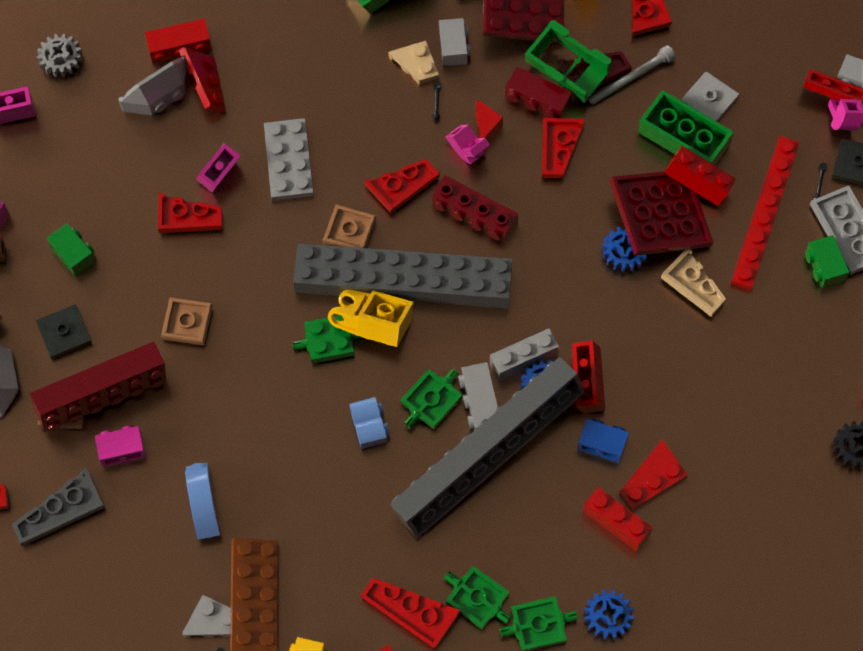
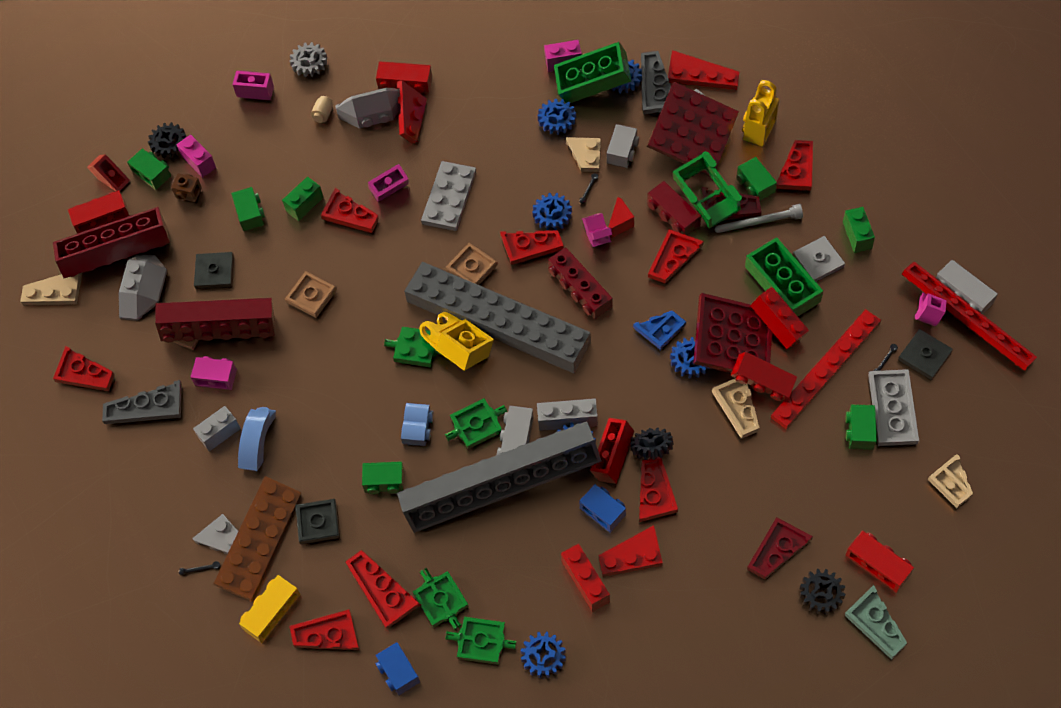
camera: 25 degrees right, 5 degrees down
none -> light grey brick [193,406,241,451]
none -> green brick [282,176,324,221]
none -> pearl dark grey plate [296,499,340,544]
none -> tan brick [311,96,333,123]
none -> green brick [362,462,404,495]
none -> blue gear [532,193,572,231]
none -> blue gear [537,98,576,135]
none -> black gear [630,427,674,460]
none -> blue wing [633,311,686,350]
none -> red wing [639,456,678,522]
none -> red brick [731,352,797,401]
none -> green brick [736,157,777,201]
none -> dark red wing [747,517,813,579]
none -> green brick [843,207,875,253]

